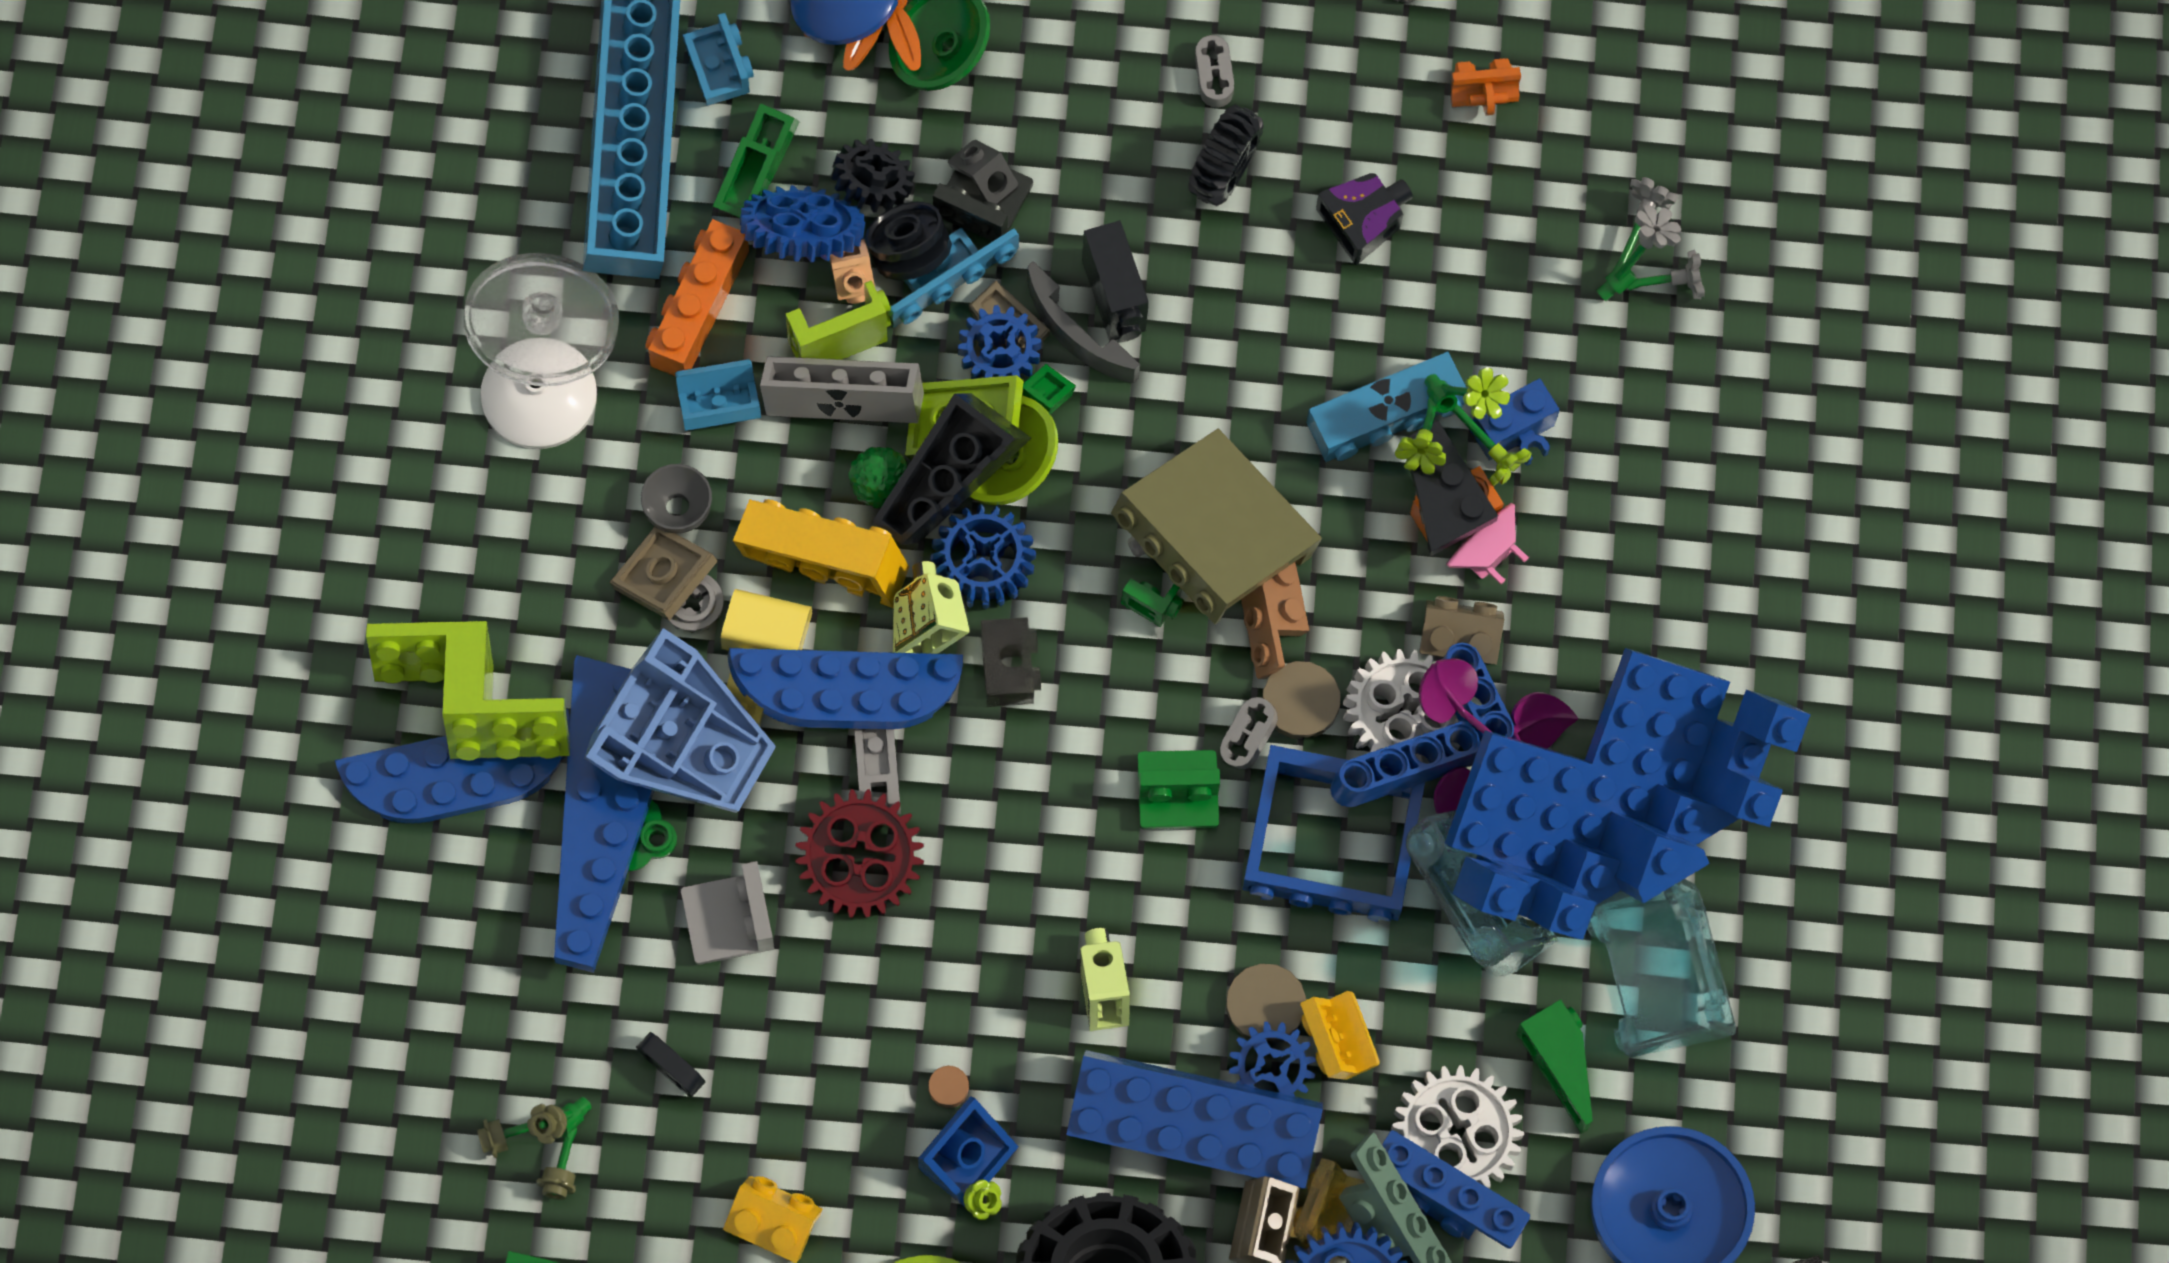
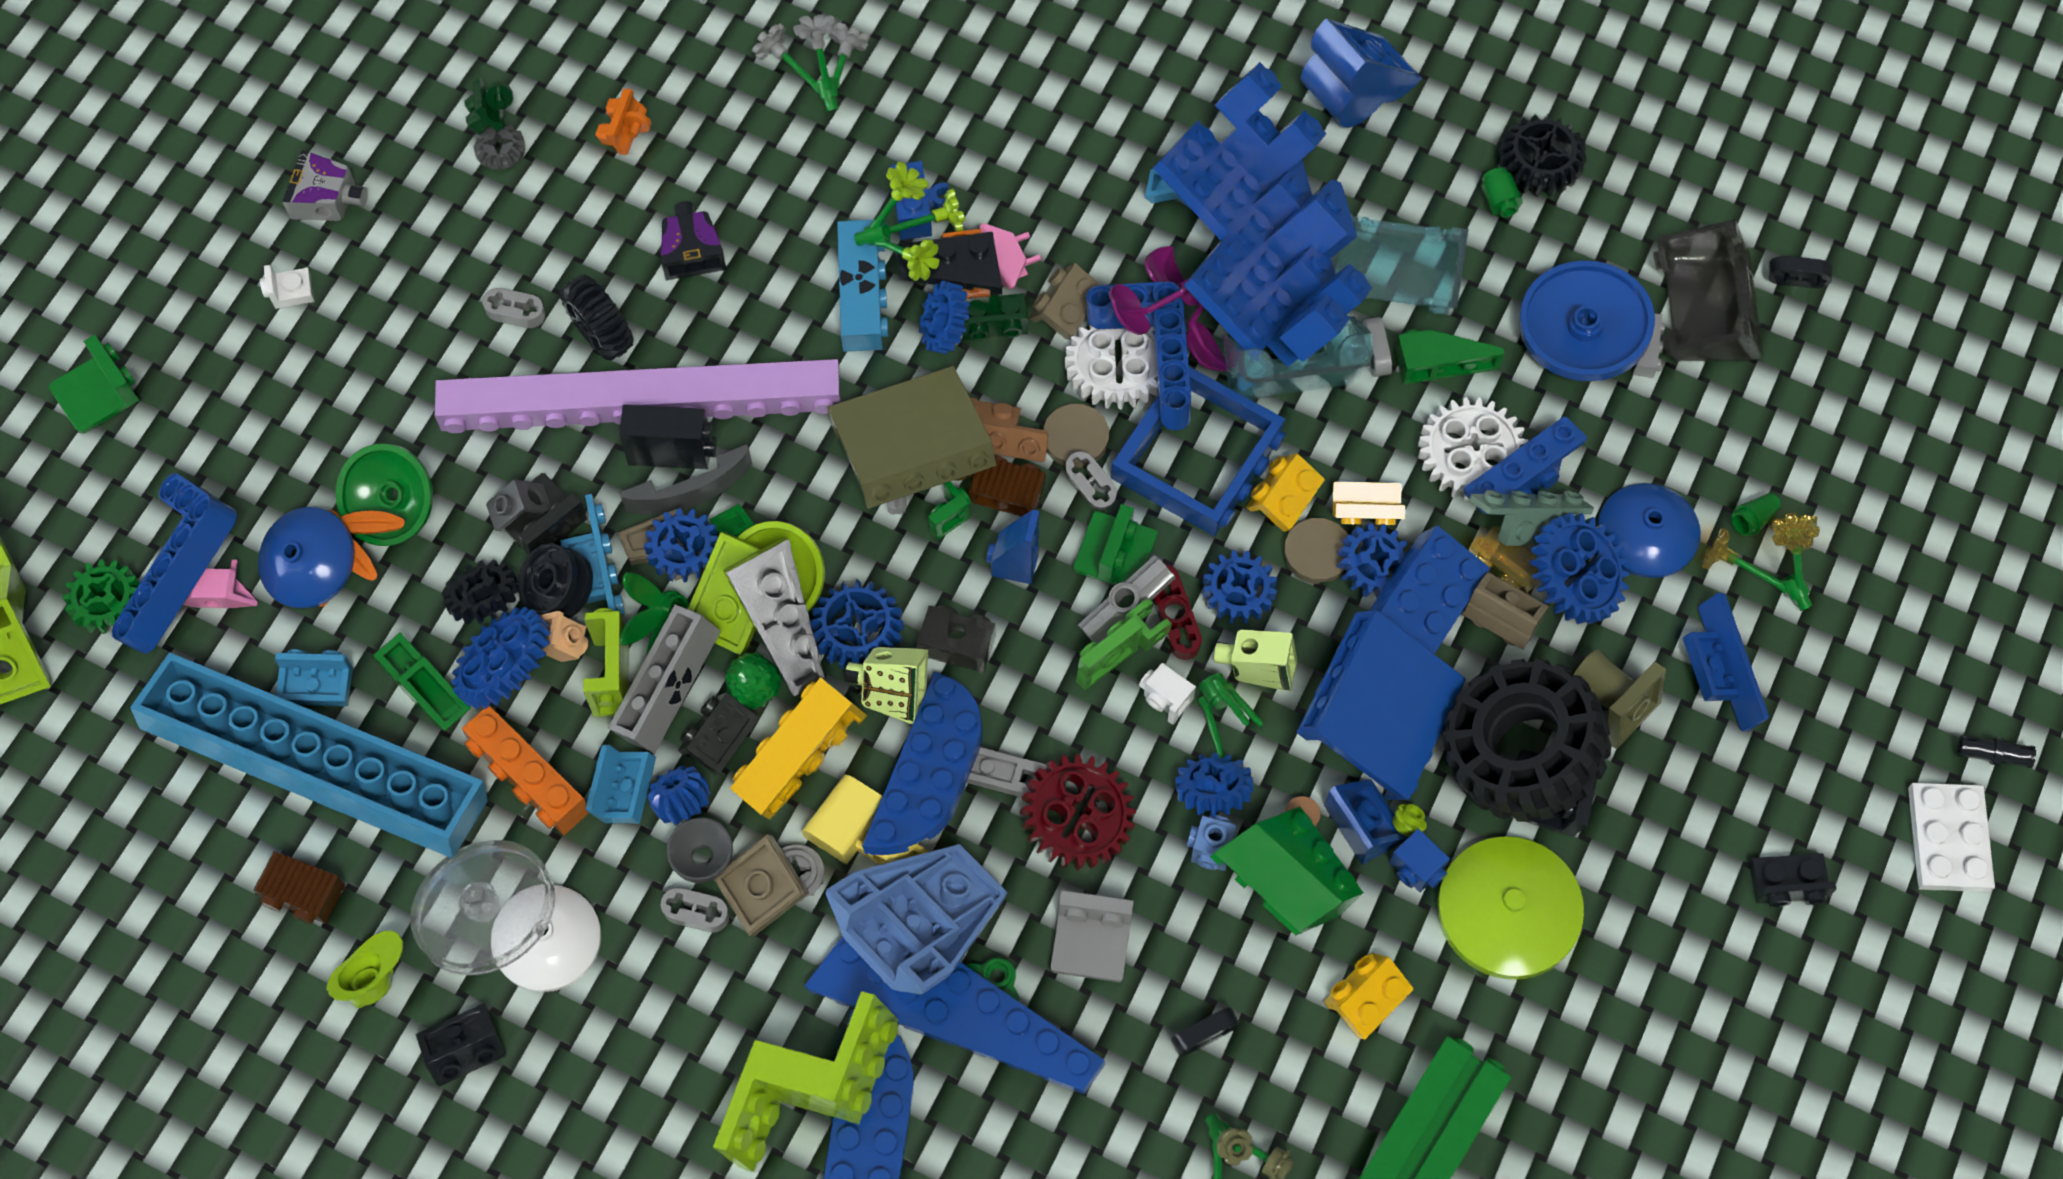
camera: 65 degrees left, 5 degrees down
none -> reddish brown brick [253,851,345,925]
none -> lime piece [327,931,403,1008]
none -> black bracket [416,1003,506,1086]
none -> lavender brick [435,359,841,433]
none -> green plant [620,572,689,655]
none -> blue gear [647,765,711,825]
none -> light grey beam [660,888,730,933]
none -> pearl dark grey bracket [678,692,759,775]
none -> blue gear [919,281,970,354]
none -> dark green bracket [962,293,1028,341]
none -> reddish brown brick [969,455,1046,517]
none -> blue slope [986,510,1040,584]
none -> bright green plate [1076,598,1172,691]
none -> light grey piece [1078,555,1176,643]
none -> white brick [1139,663,1196,725]
none -> dark red beam [1153,564,1202,660]
none -> blue gear [1176,753,1253,817]
none -> medium blue brick [1187,815,1237,871]
none -> green plant [1198,673,1263,759]
none -> blue gear [1202,550,1277,624]
none -> green wedge [1210,806,1364,936]
none -> yellow bracket [1246,453,1325,532]
none -> blue panel [1296,610,1466,800]
none -> blue brick [1301,18,1422,128]
none -> light grey beam [1362,317,1392,377]
none -> blue brick [1389,829,1450,893]
none -> green brick [1482,167,1523,218]
none -> black gear [1499,114,1587,197]

